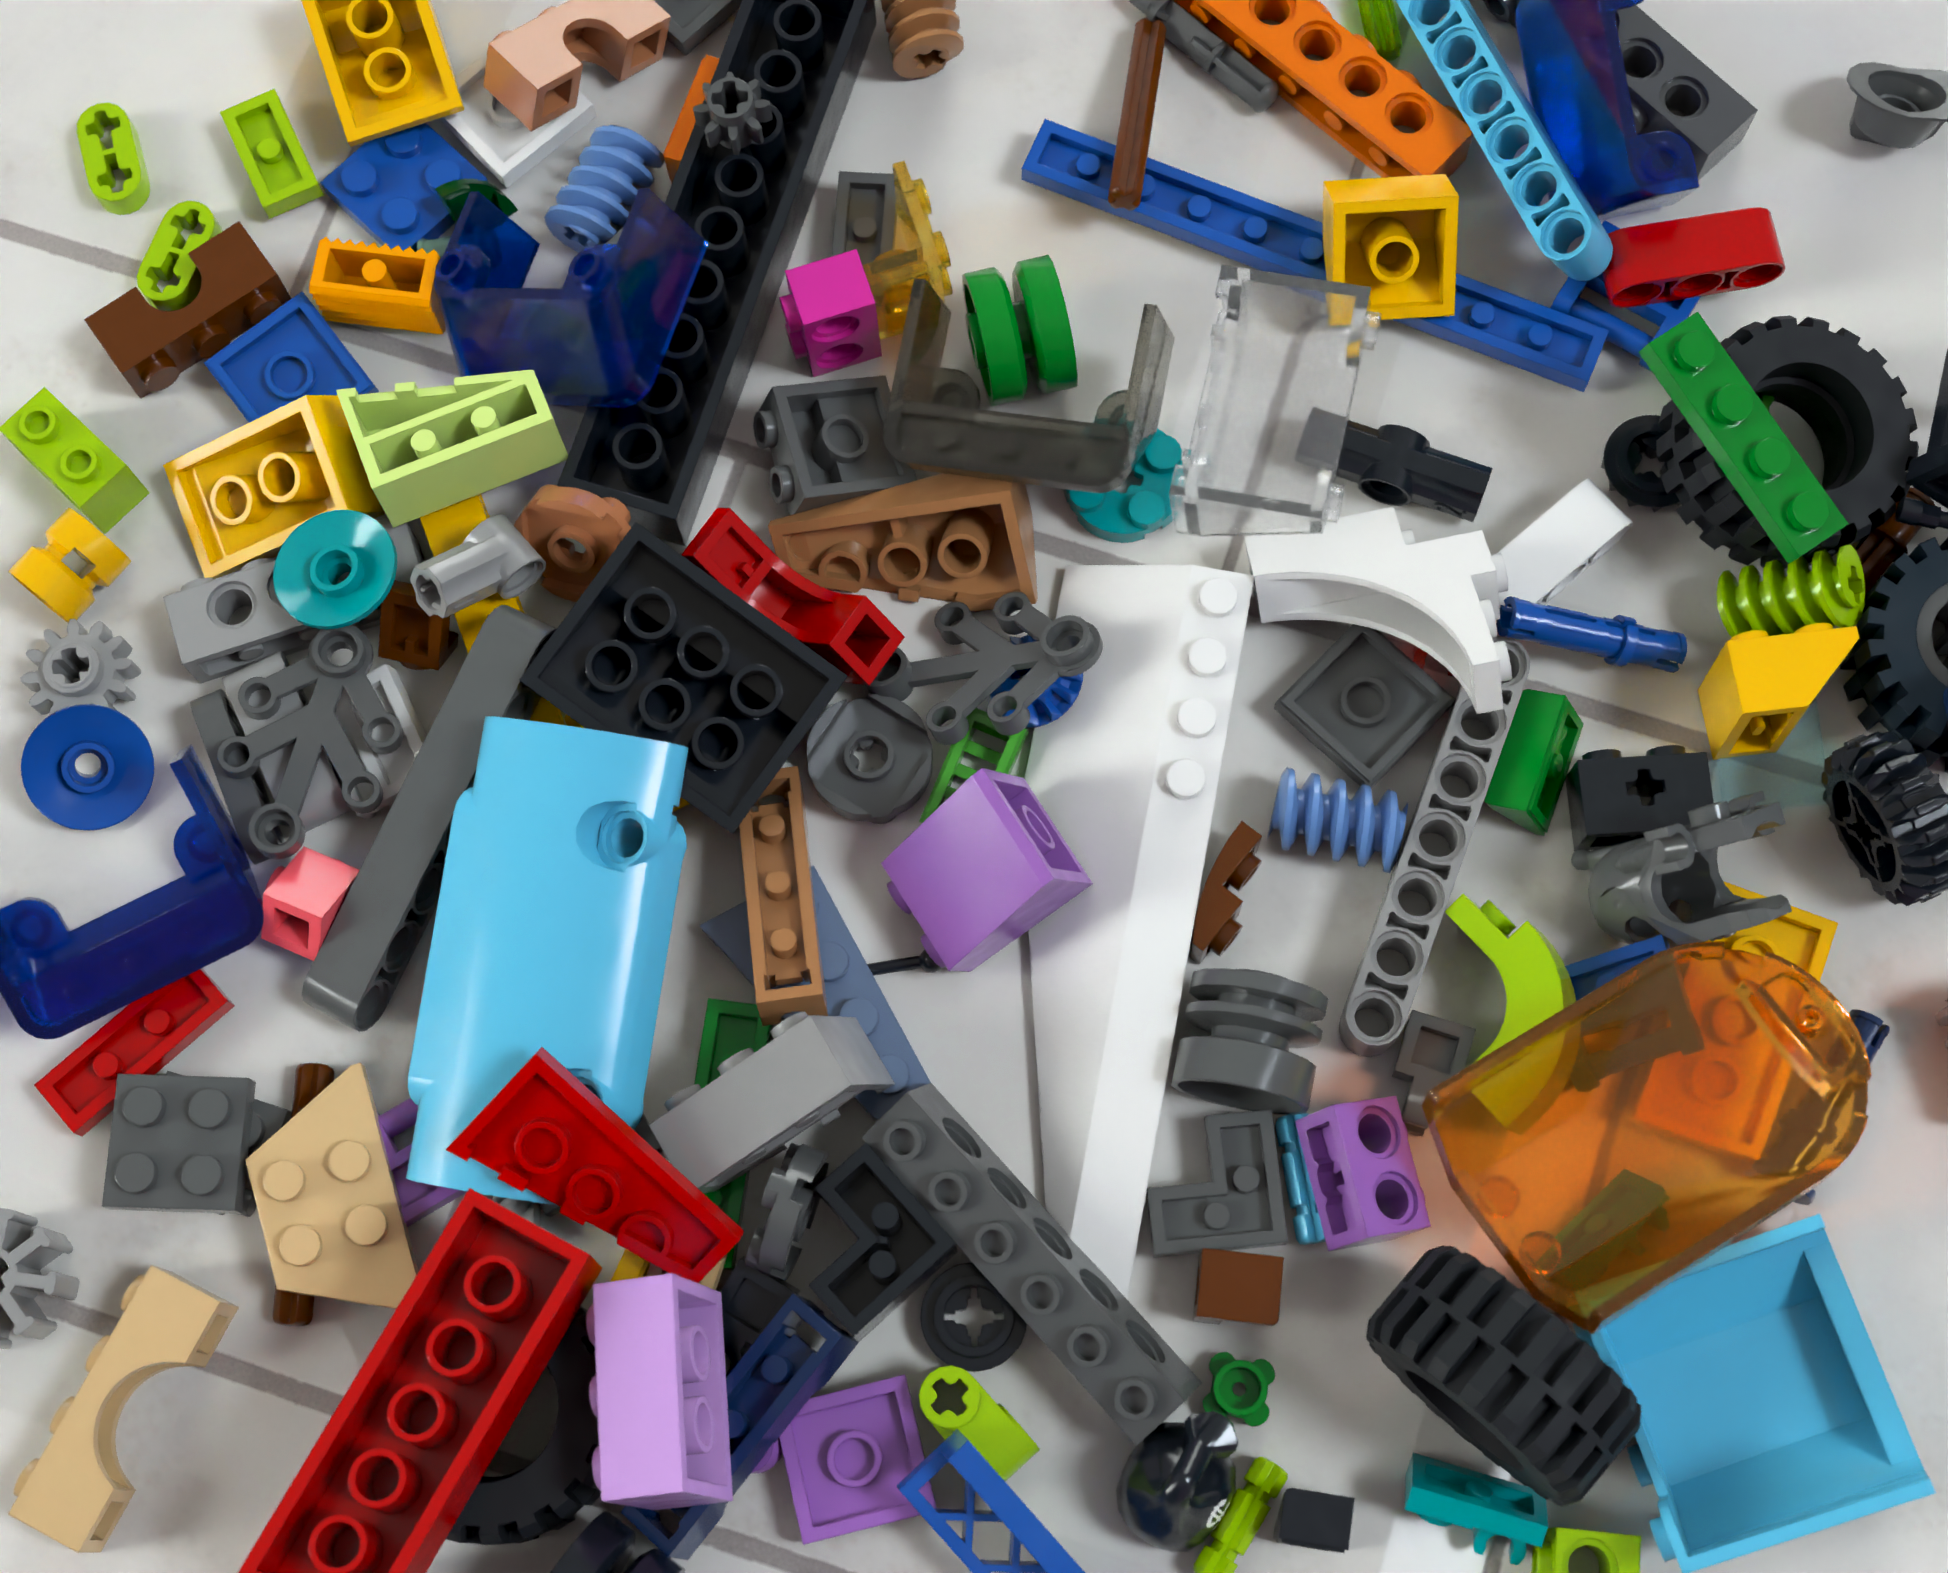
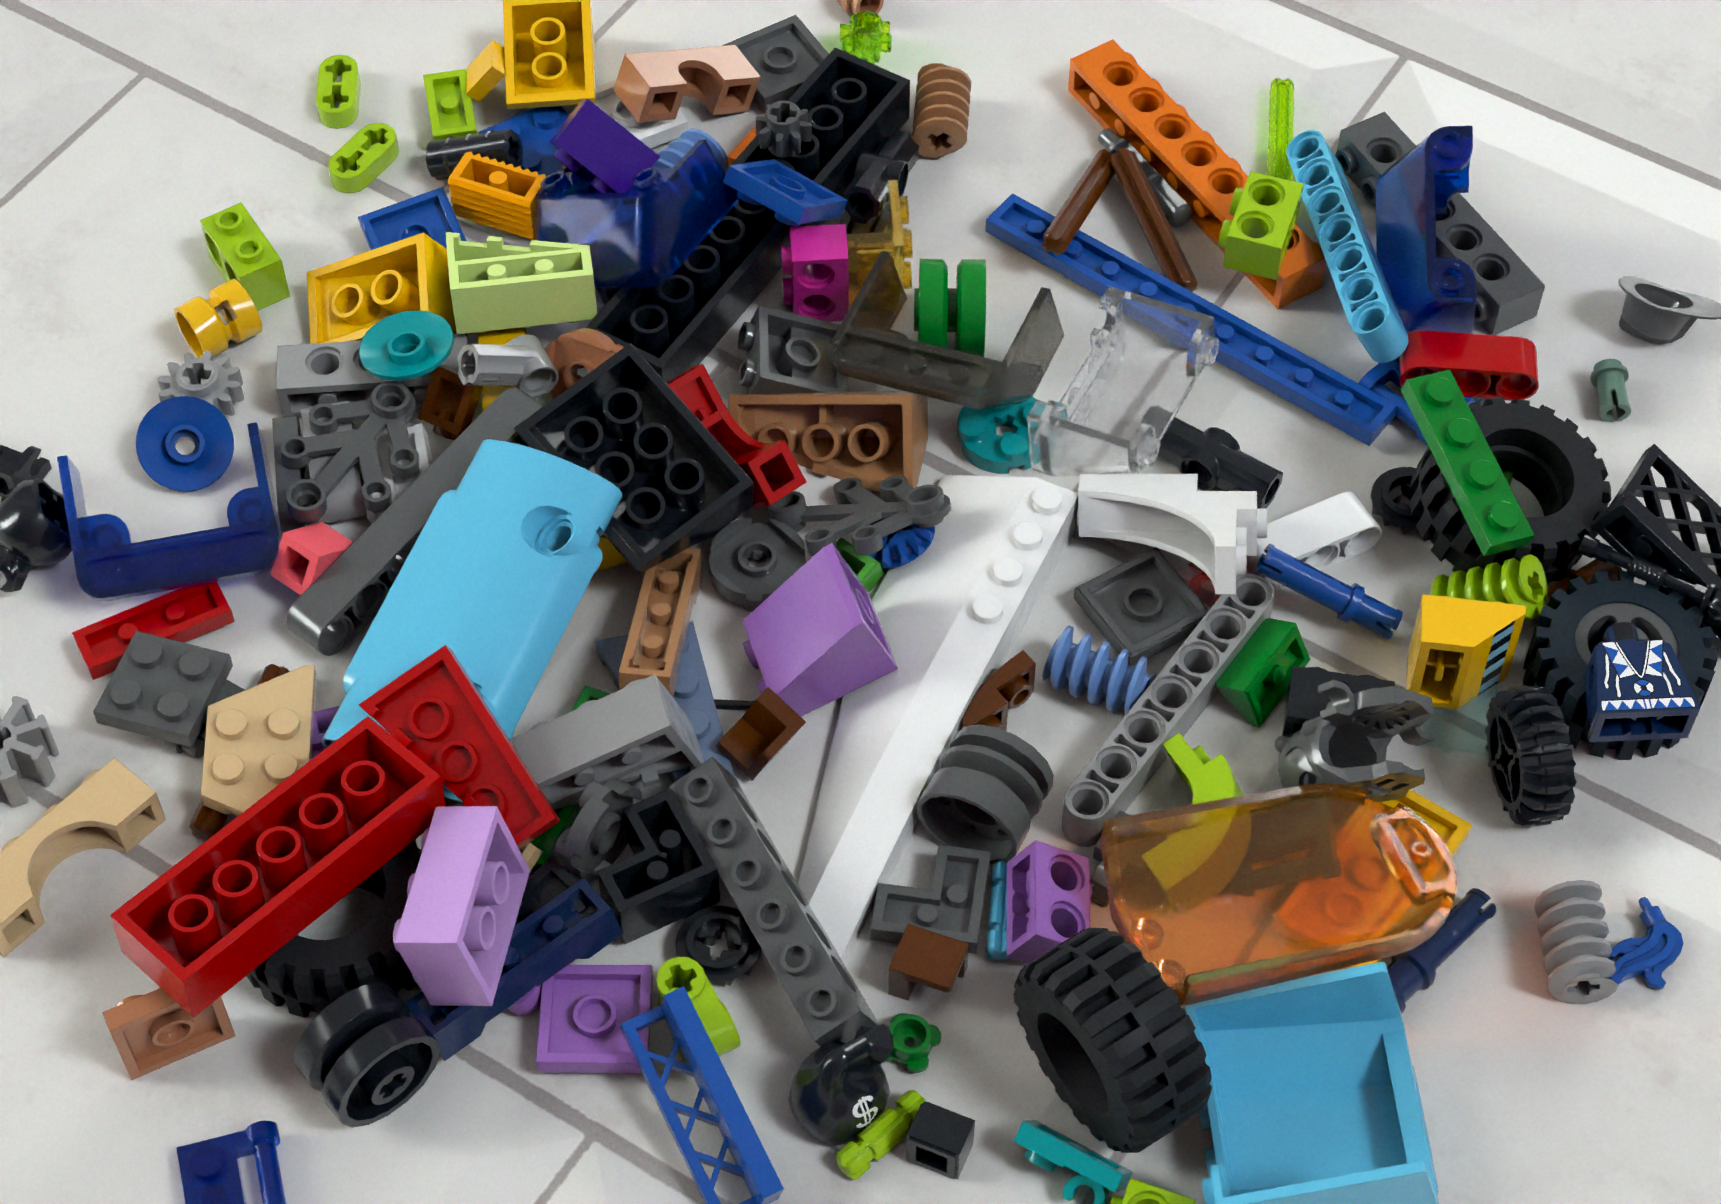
camera: 10 degrees right, 20 degrees down
reddish brown arch [84,221,292,399] -> none
yellow slope [1323,174,1459,323] -> none
none -> black axle [426,129,523,180]
none -> yellow tile [466,40,505,102]
none -> dark purple brick [549,99,660,201]
none -> reddish brown panel [716,687,806,781]
none -> blue plate [723,159,848,227]
none -> black piece [843,130,920,224]
none -> reddish brown axle [1110,147,1197,292]
none -> lime brick [1218,171,1304,280]
none -> sand green pin [1590,359,1631,422]

